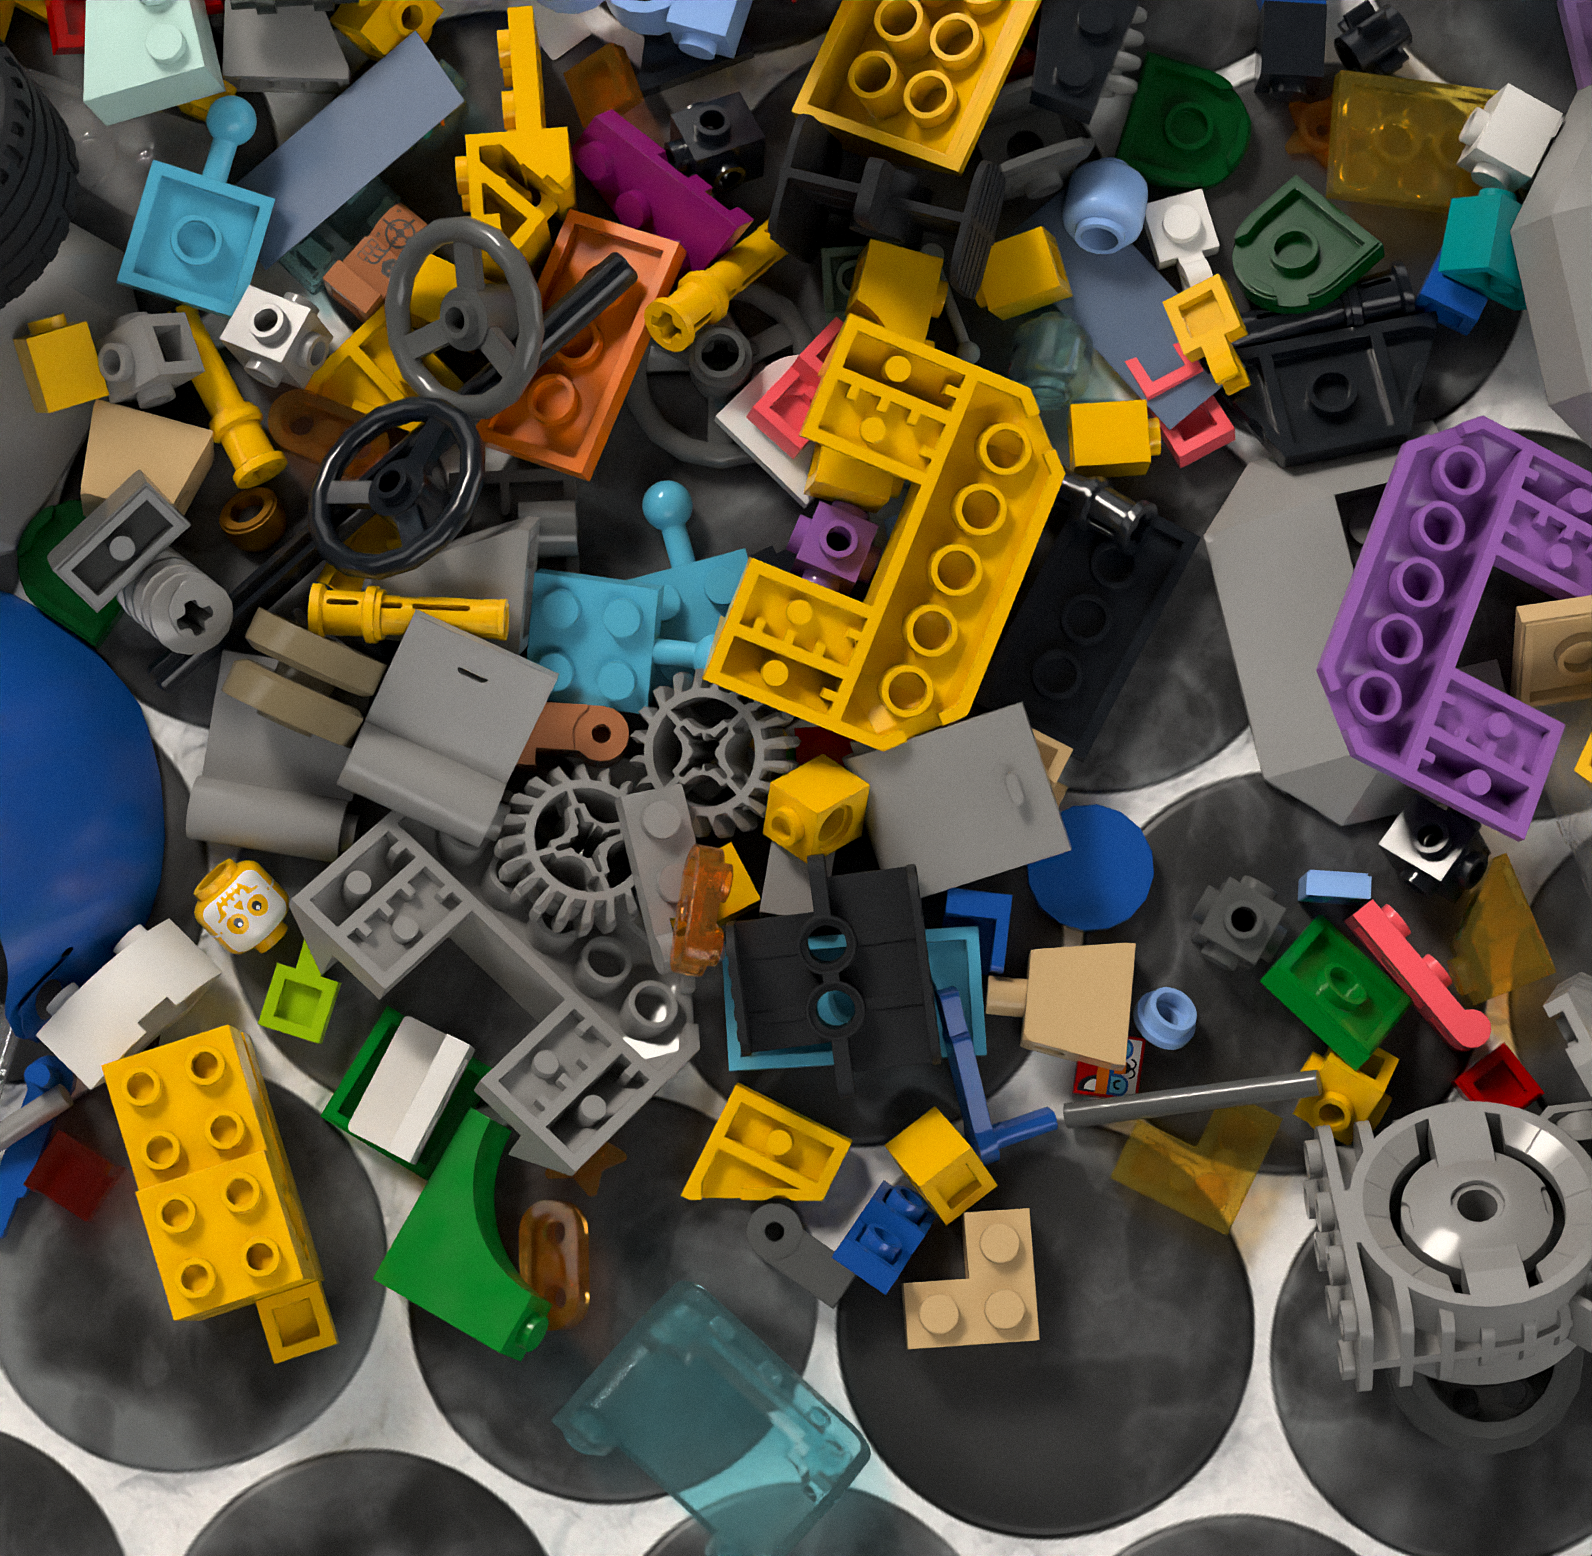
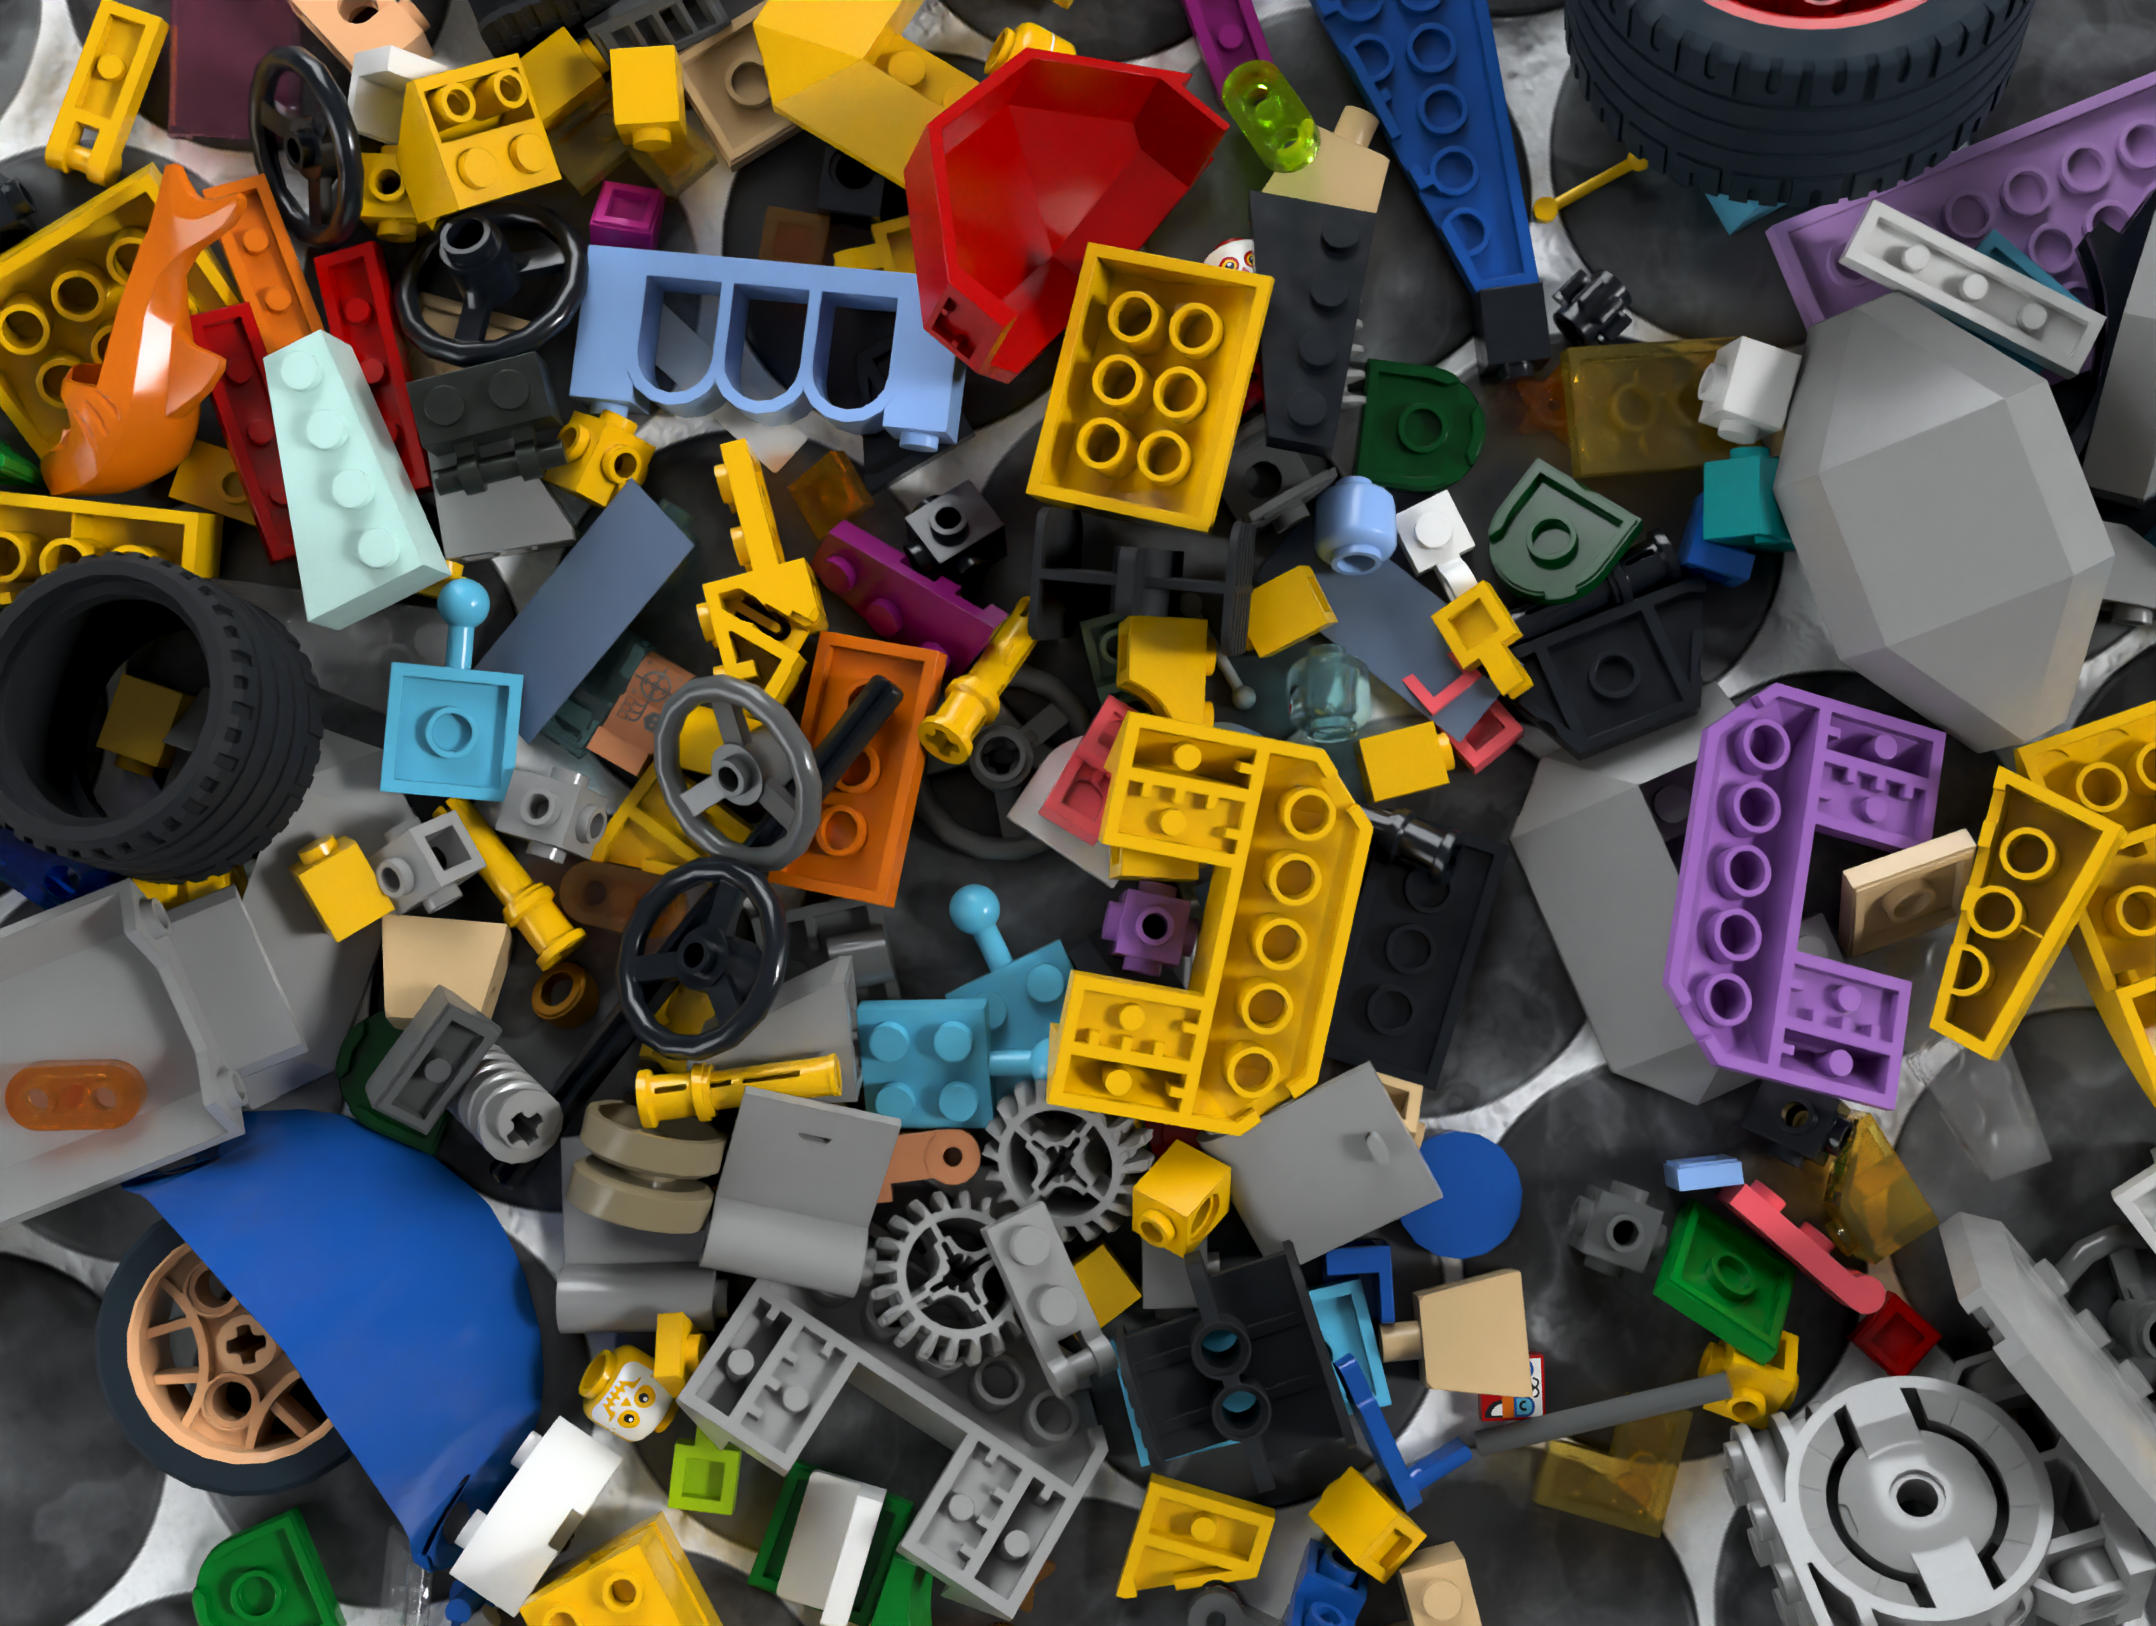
camera: 15 degrees left, 5 degrees up
clear orange plate [670,844,733,977] -> none
light blue plate [1133,987,1197,1050] -> none
none -> yellow plate [653,1312,709,1398]

